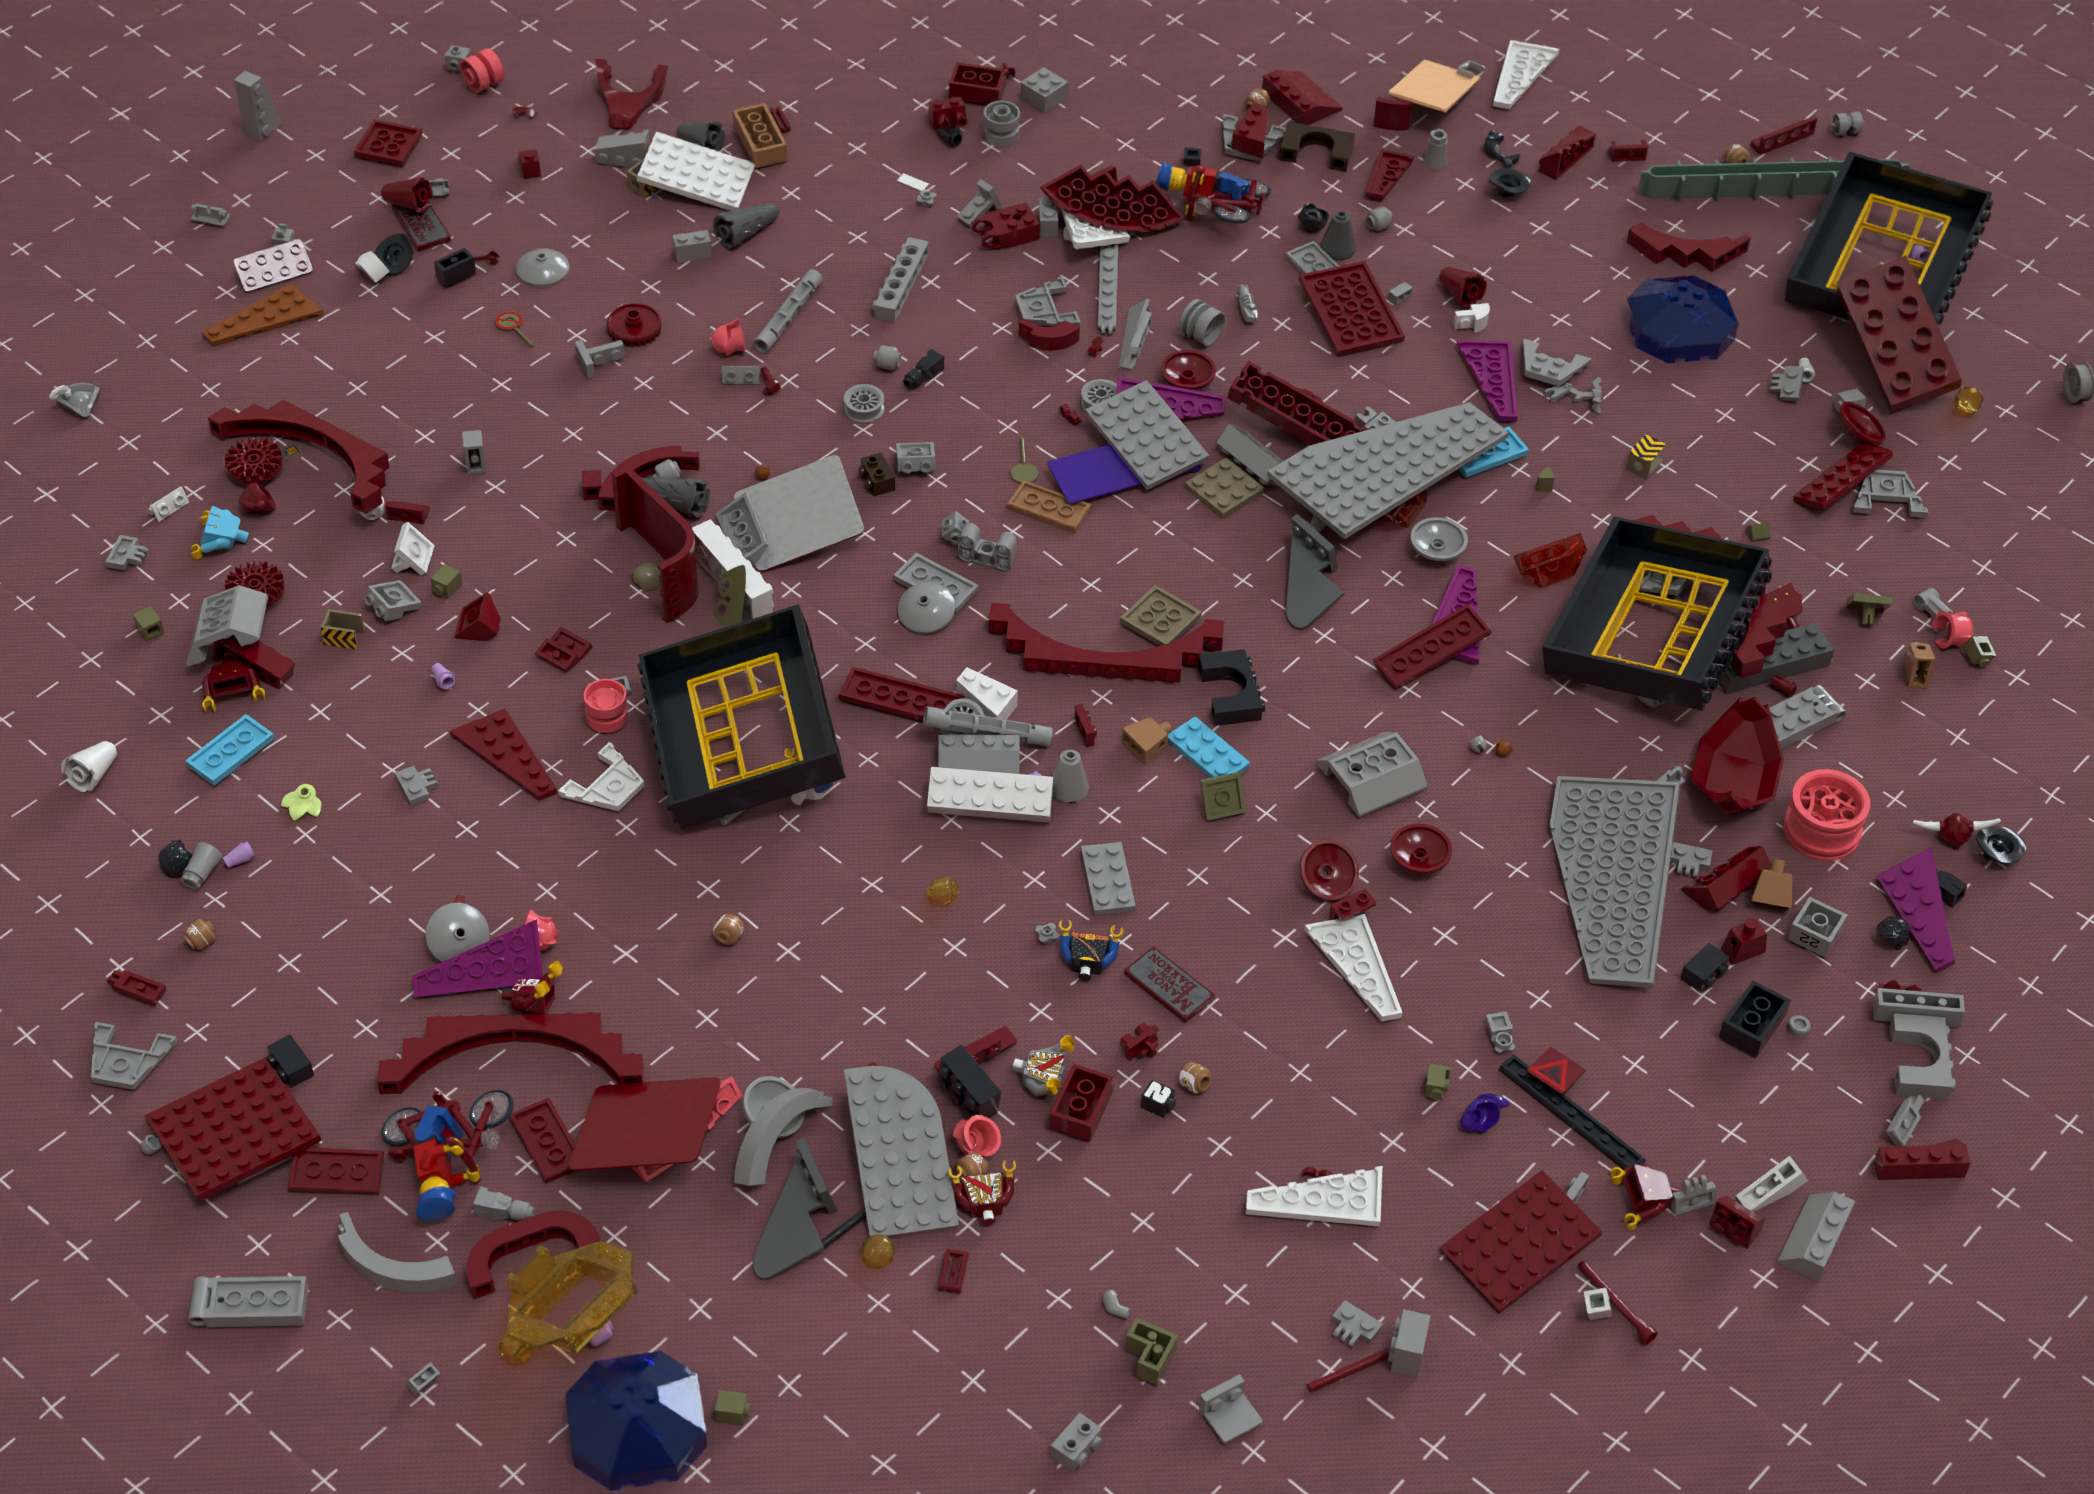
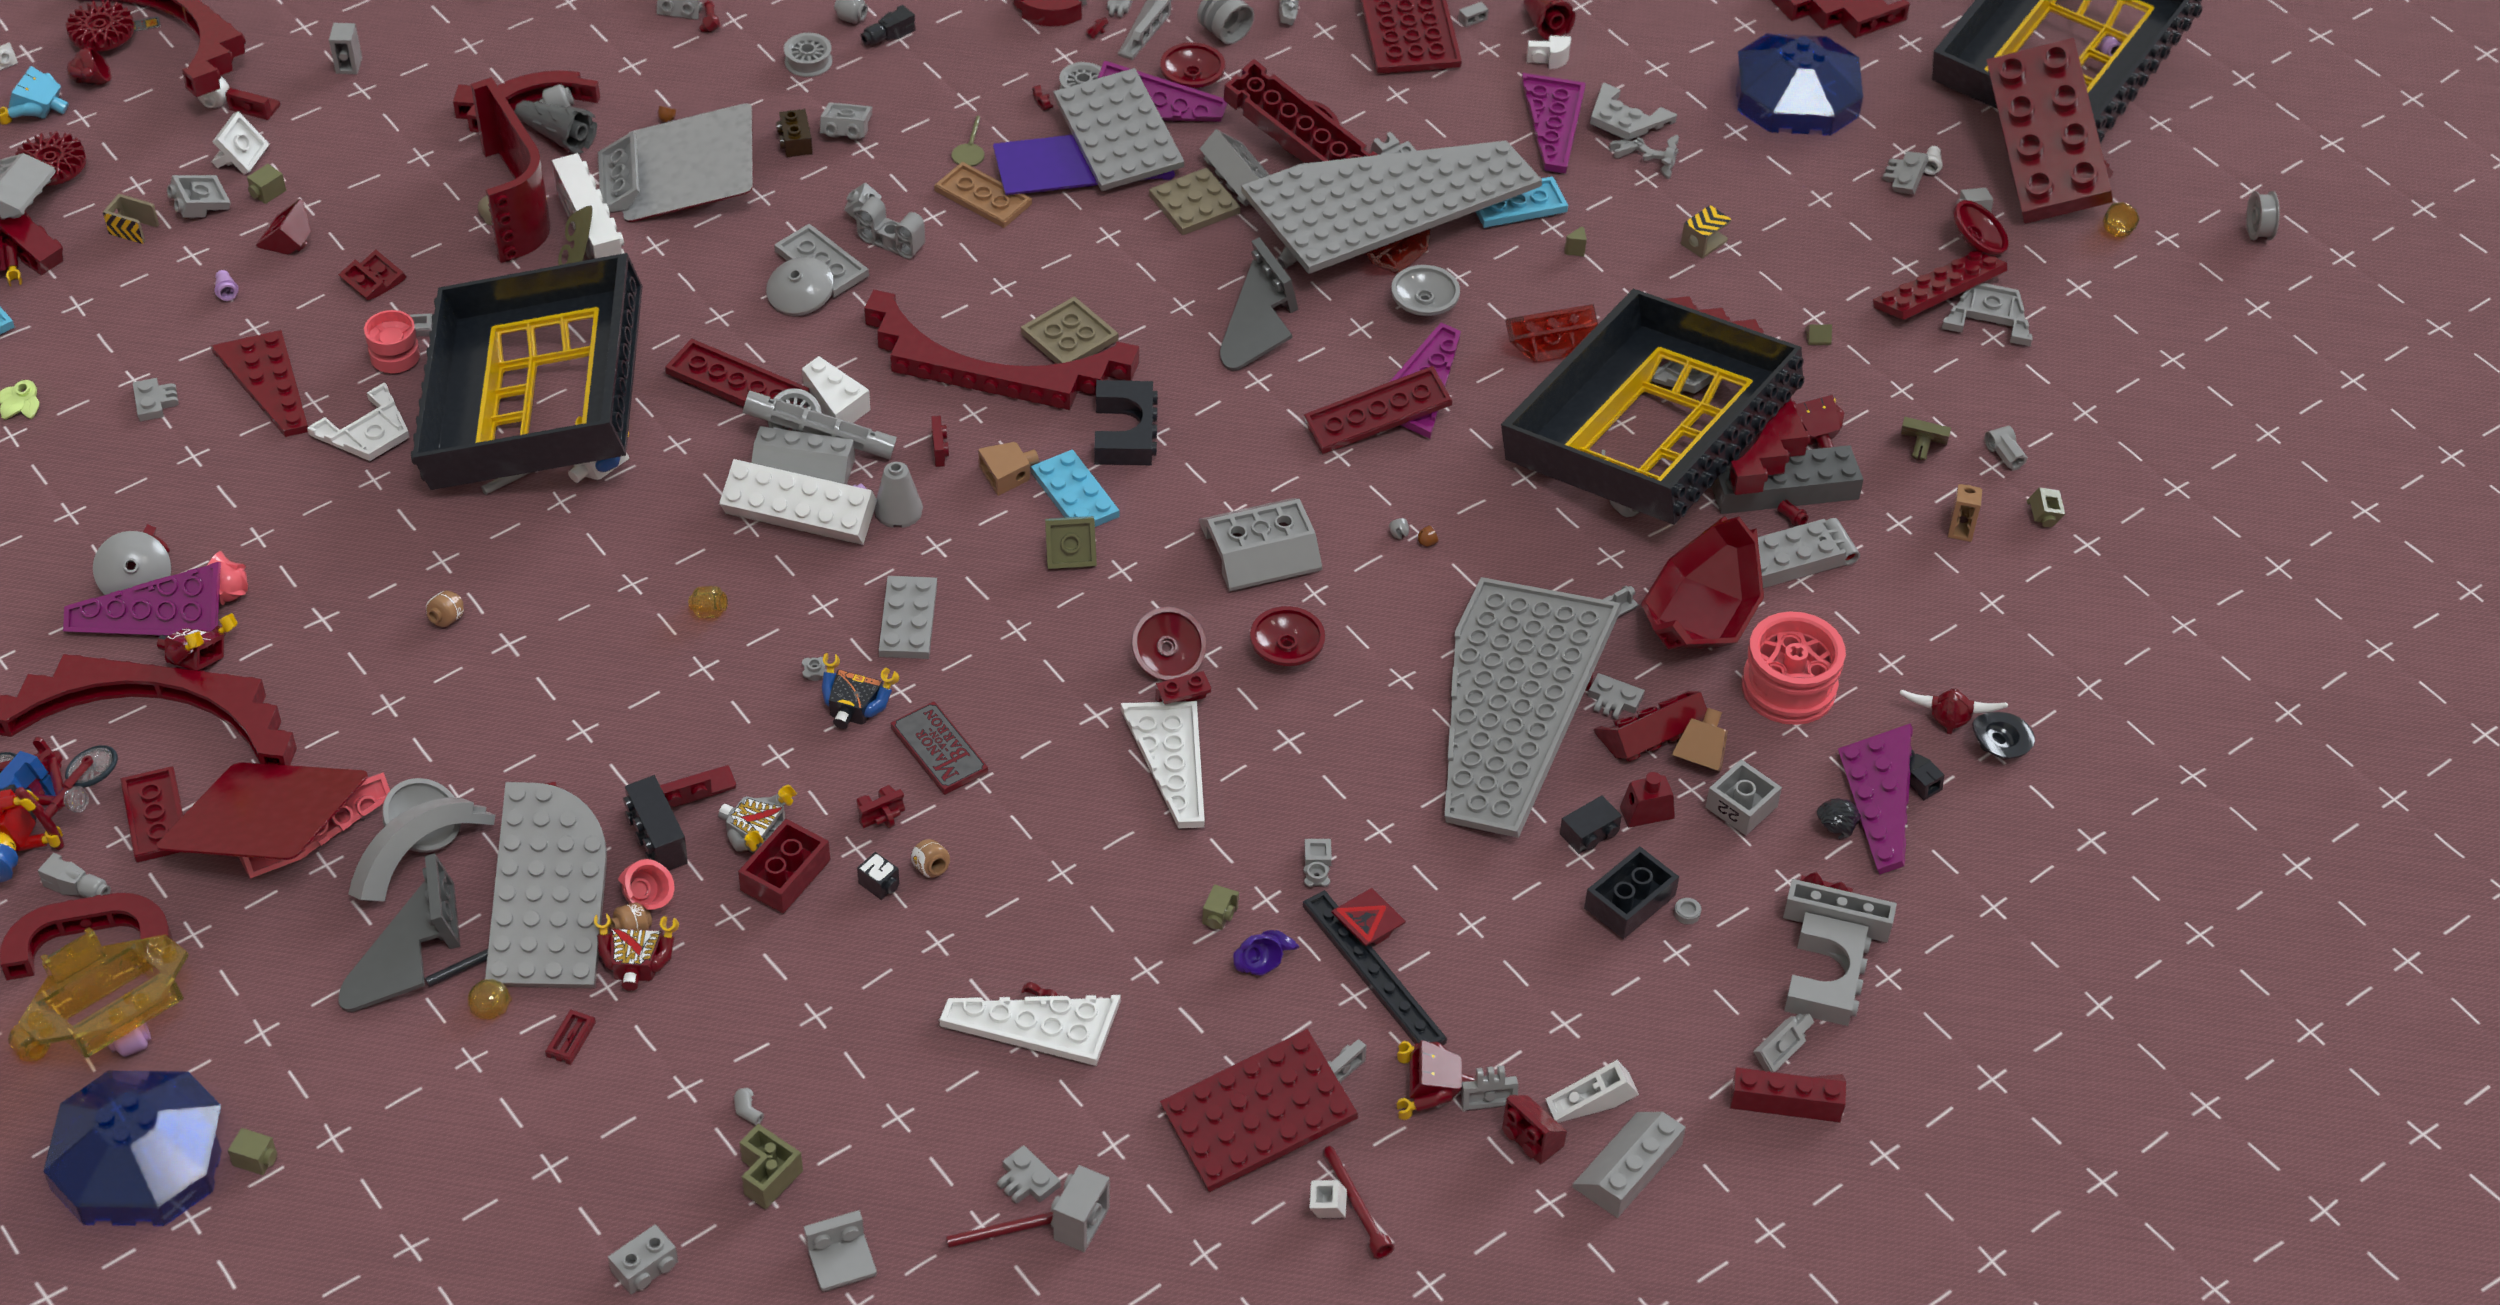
camera: 10 degrees right, 0 degrees up
coral helmet [1931,611,1974,649] -> none

